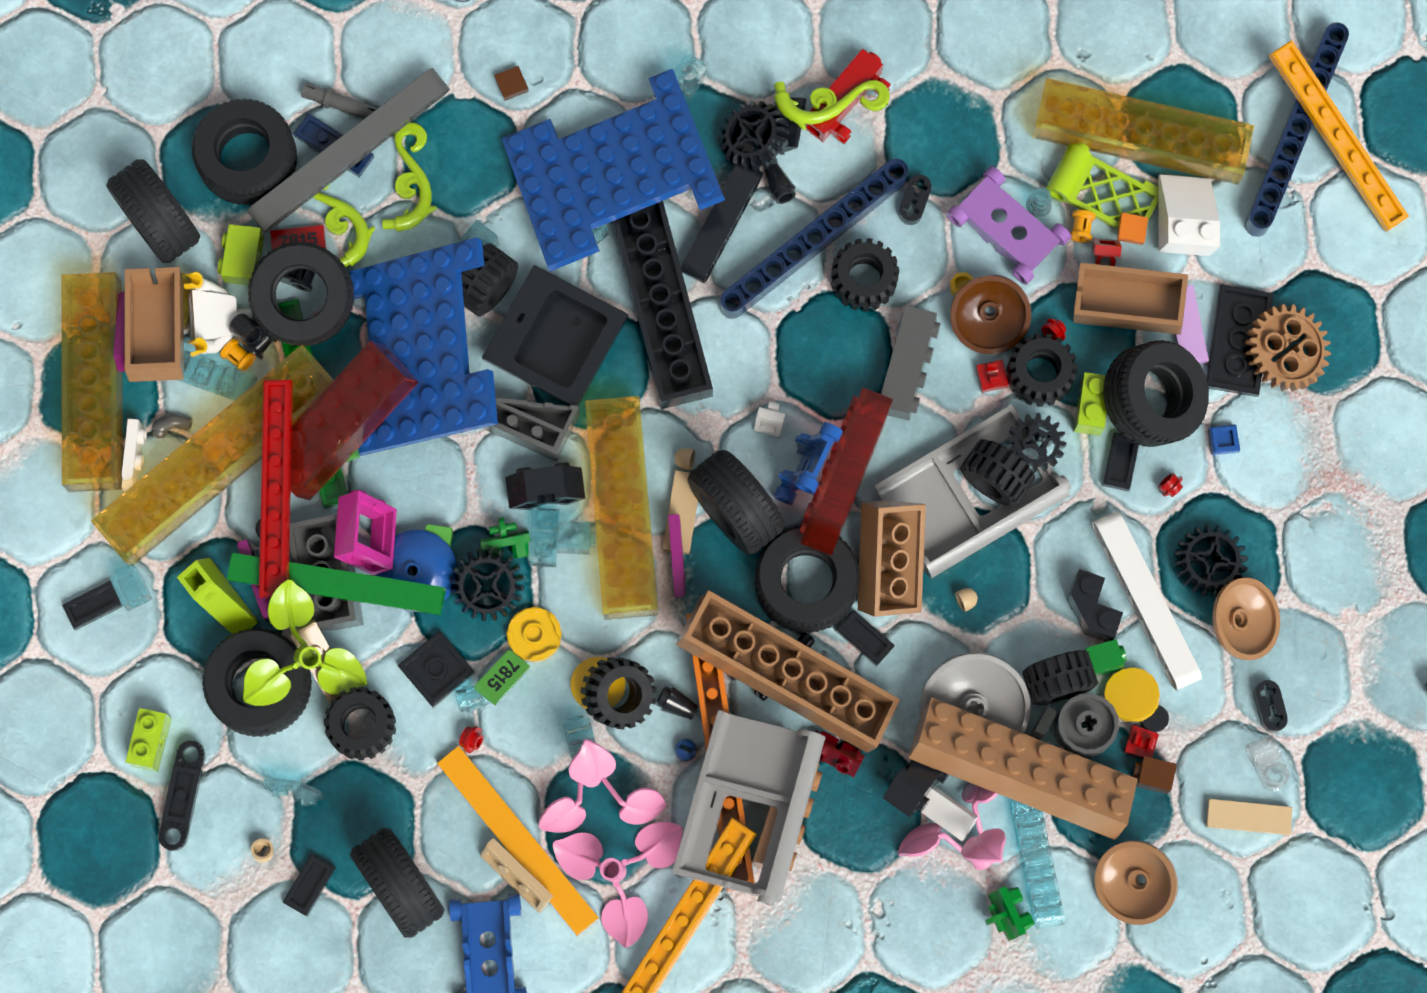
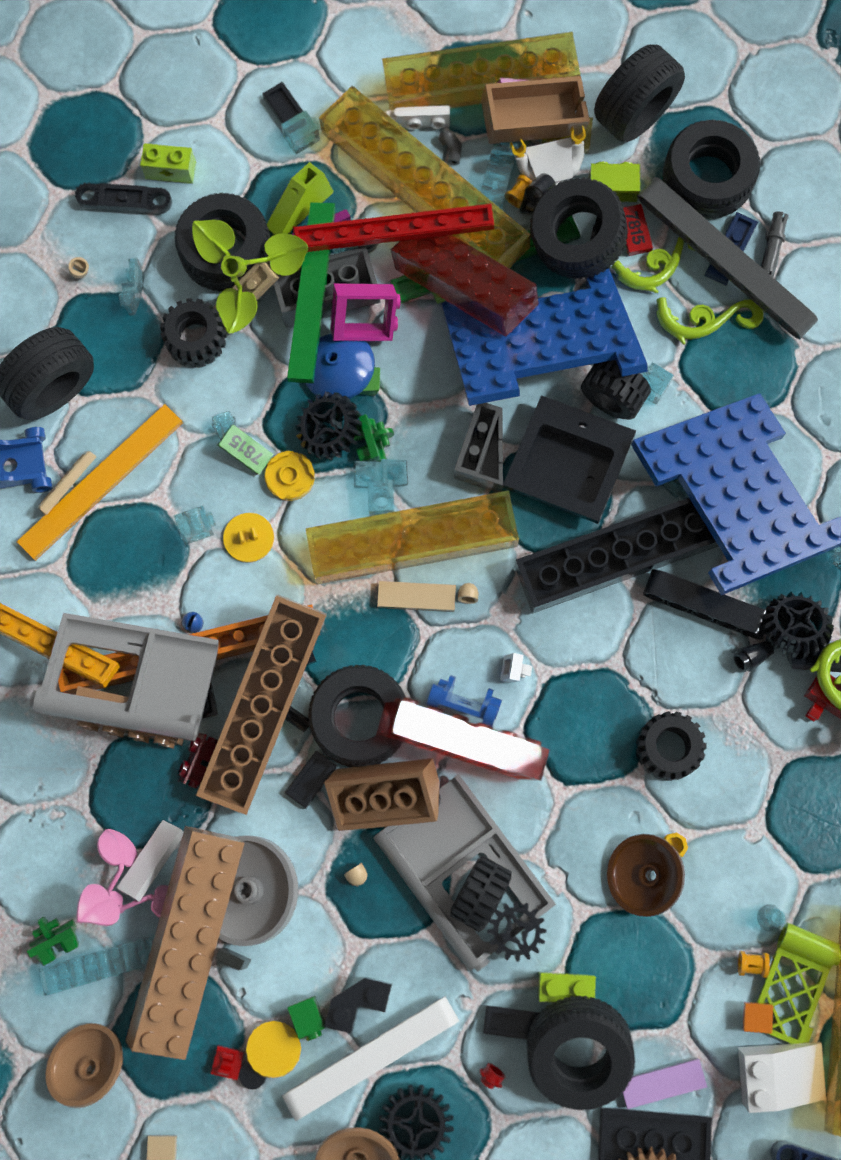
camera: 90 degrees right, 0 degrees up
black tile [282,854,336,917] -> none
black tile [397,631,475,708] -> none
red plate [459,726,484,753] -> none
reddish brown tile [494,65,529,101] -> none
black brick [505,462,586,510] -> none
bright pink plant [538,739,667,833] -> none
bright pink plant [553,822,683,948] -> none
black tyre [581,657,657,730] -> none
black cone [656,685,699,720] -> none
magenta tile [668,513,686,597] -> none
black tyre [687,450,785,554] -> none
dark blue beam [720,159,908,319] -> none
dark grey brick [878,306,941,421] -> none
black brick [882,760,950,817] -> none
black beam [899,175,932,225] -> none
medium lavender piece [946,166,1072,285] -> none
red tile [976,359,1009,393] -> none
black tyre [1006,333,1077,407] -> none
black tyre [1022,650,1099,705] -> none
red plate [1041,318,1066,341] -> none
dark grey wheel [1054,693,1119,758] -> none
medium nougat piece [1073,263,1189,335] -> none
red tile [1092,238,1122,266] -> none
reddish brown brick [1132,756,1177,794] -> none
blue tile [1208,425,1240,455] -> none

